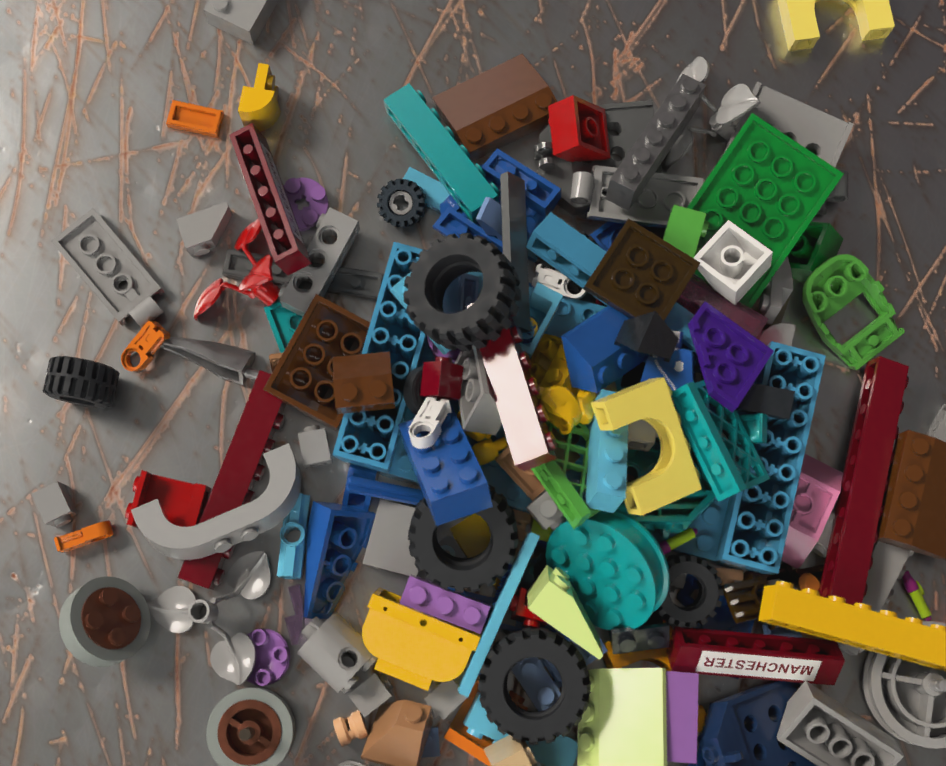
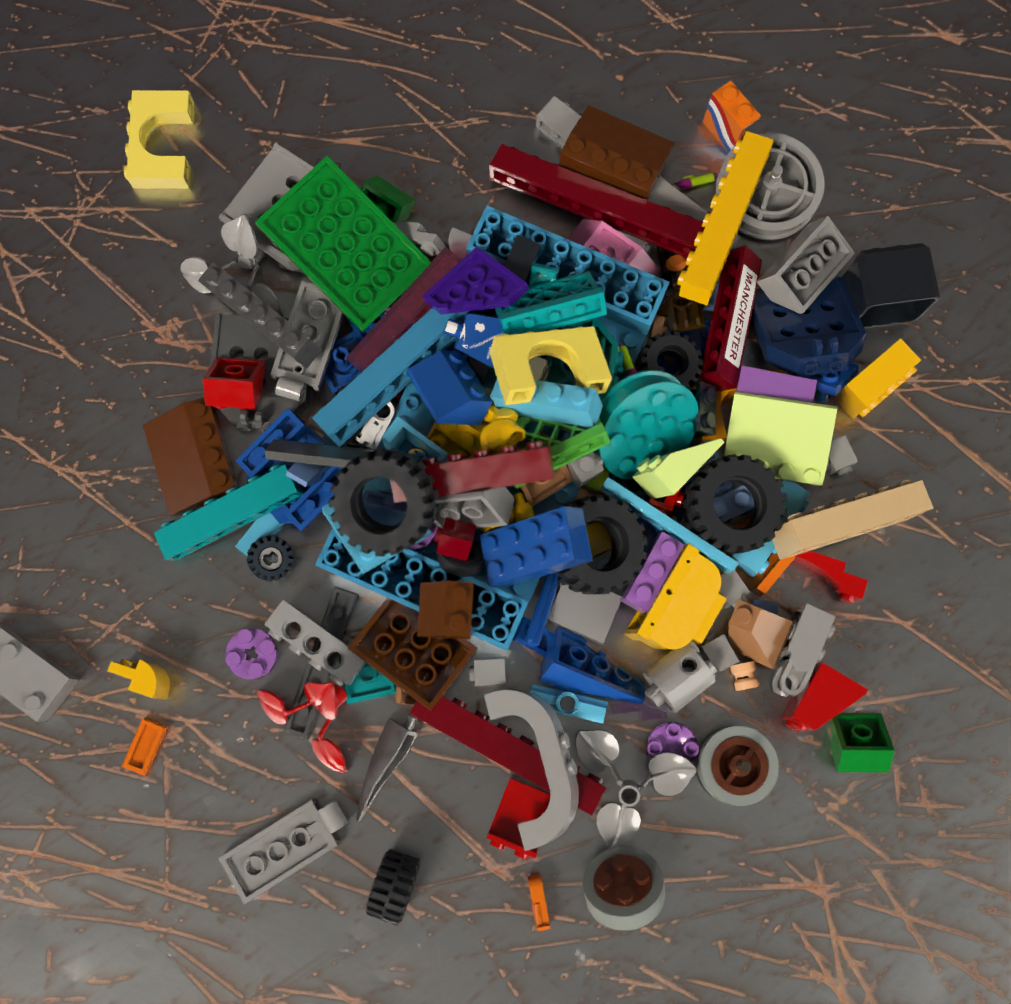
camera: 75 degrees left, 0 degrees up
light grey brick [32,481,78,527] -> none
orange piece [121,321,170,371] -> none
light grey slope [176,202,232,256] -> none
dark red brick [229,123,312,276] -> none
white piece [408,397,452,449] -> none
dark brown plate [584,218,700,320] -> none
black slope [614,311,679,363] -> none
bright green brick [663,205,709,258] -> none
white slope [693,220,773,305] -> none
bright green slope [802,254,905,370] -> none

